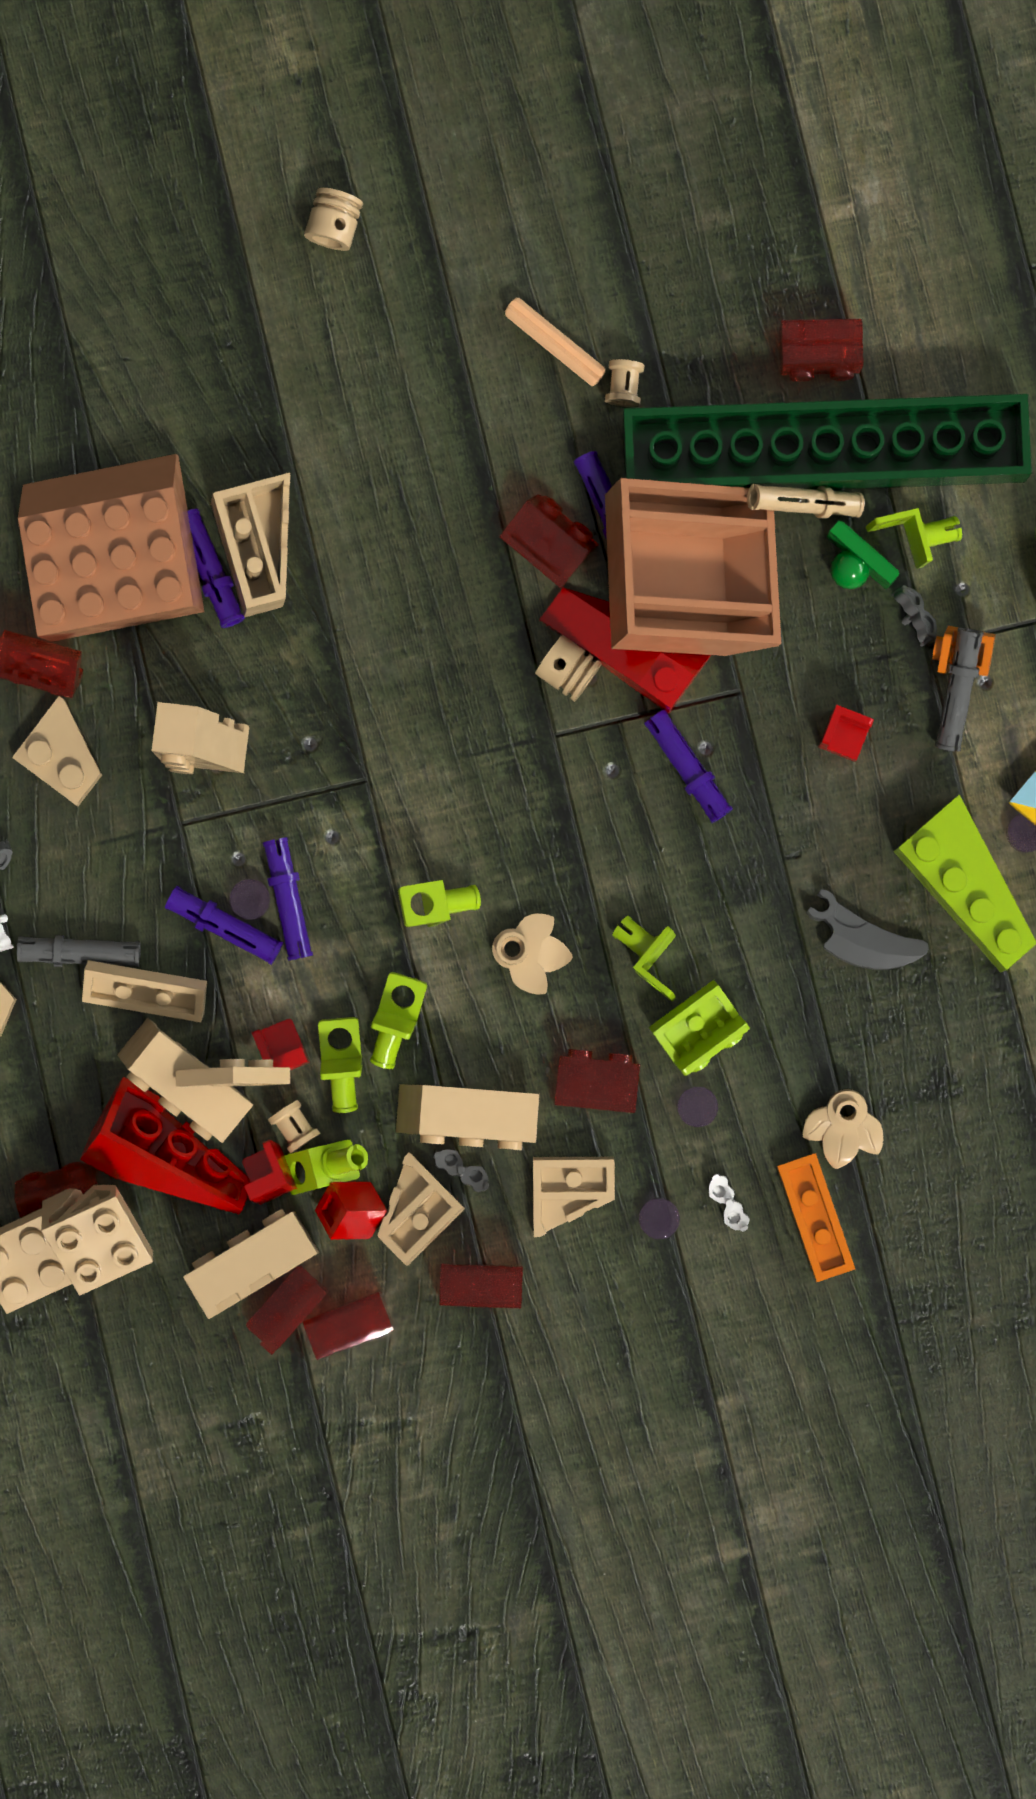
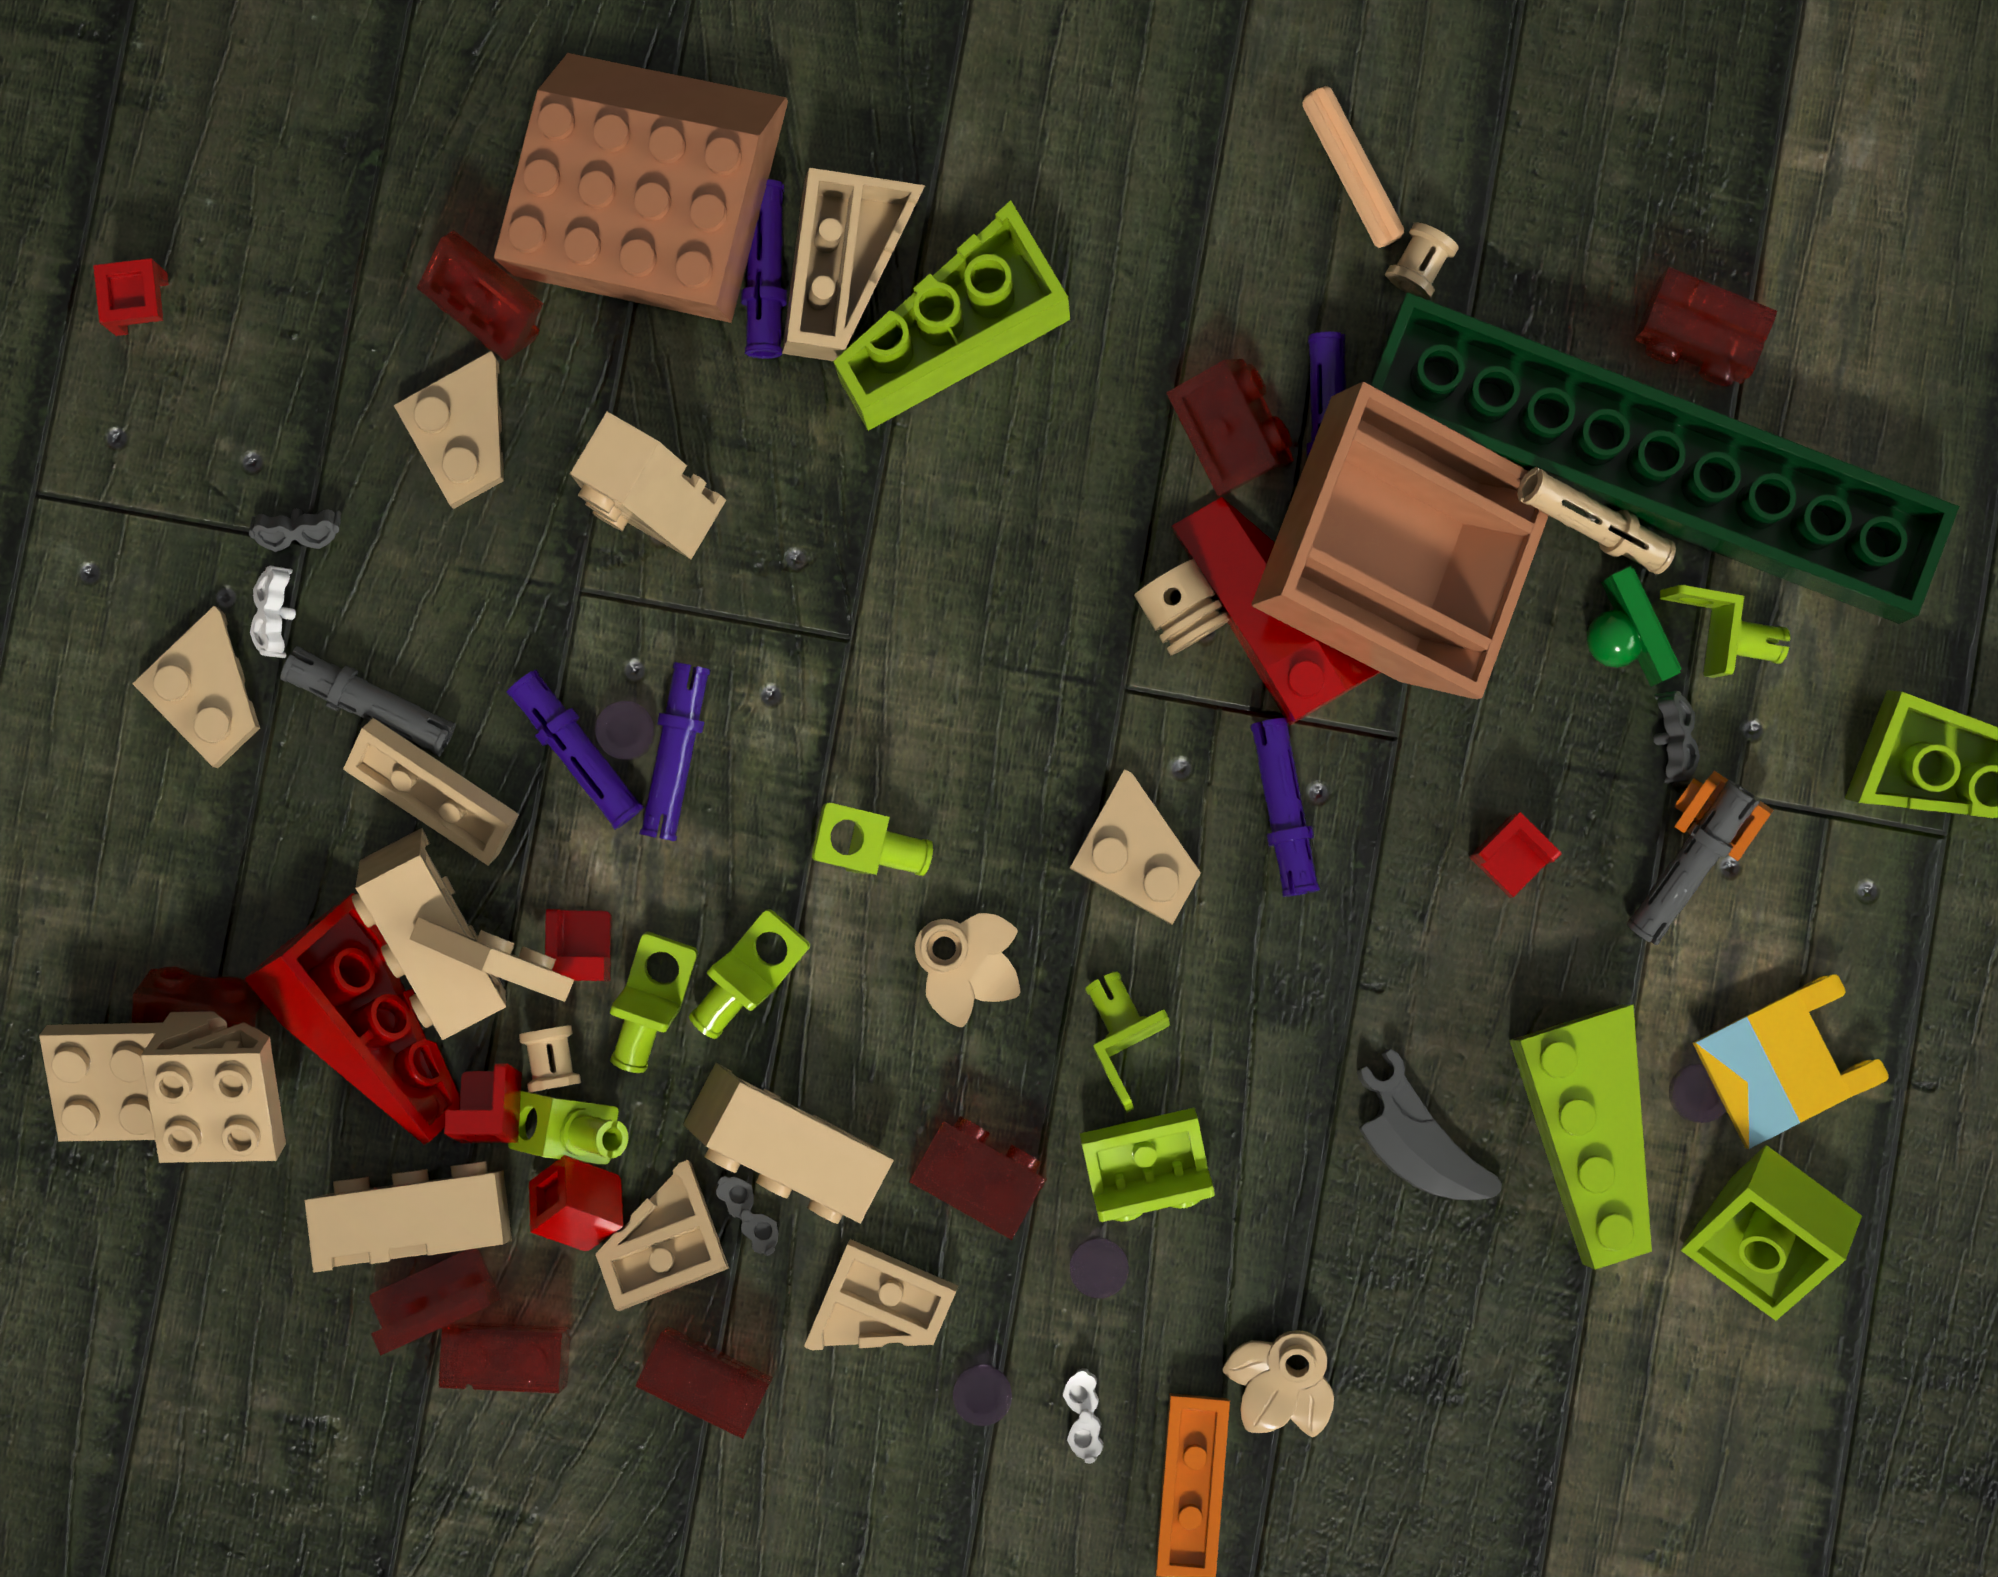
camera: 20 degrees right, 0 degrees up
none -> lime wedge [834,200,1070,431]
none -> tan wing [1070,769,1201,925]

